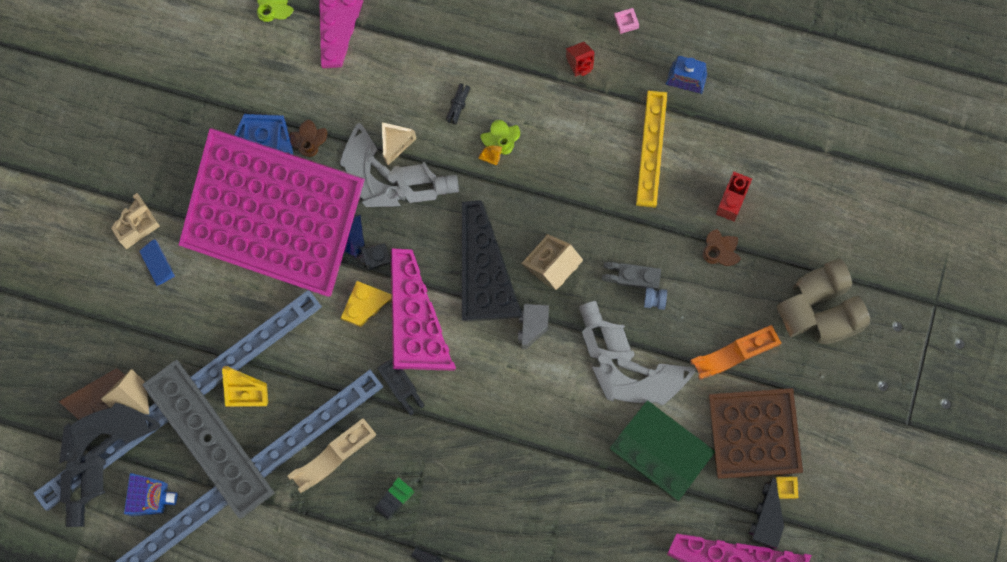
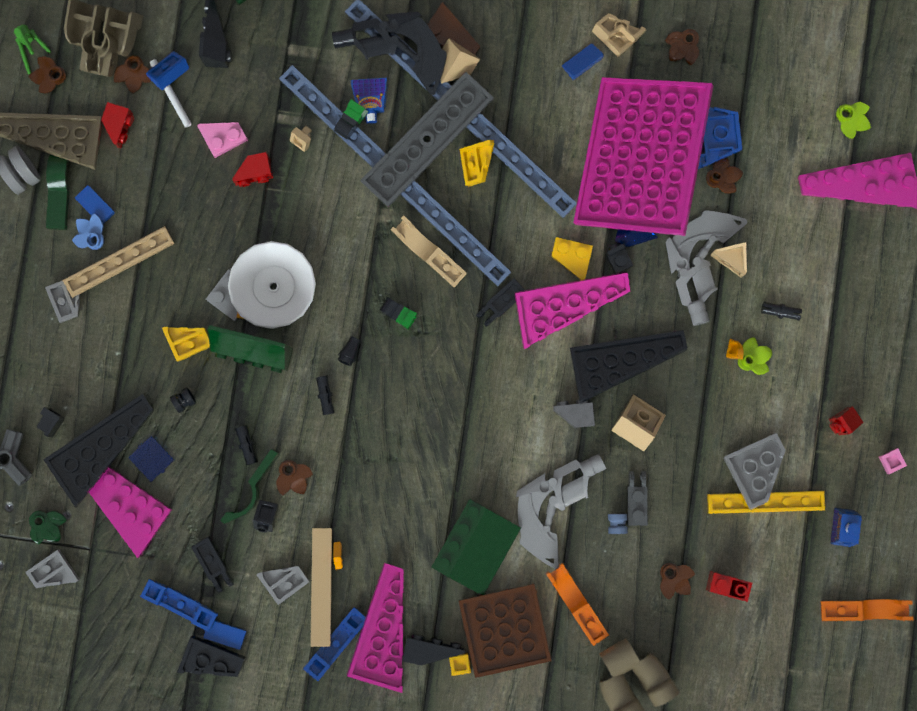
camera: 85 degrees right, 10 degrees up
none -> leg [334,99,368,139]
none -> reddish brown plate [665,29,699,65]
none -> light grey plate [723,433,785,510]
none -> orange piece [821,599,913,621]

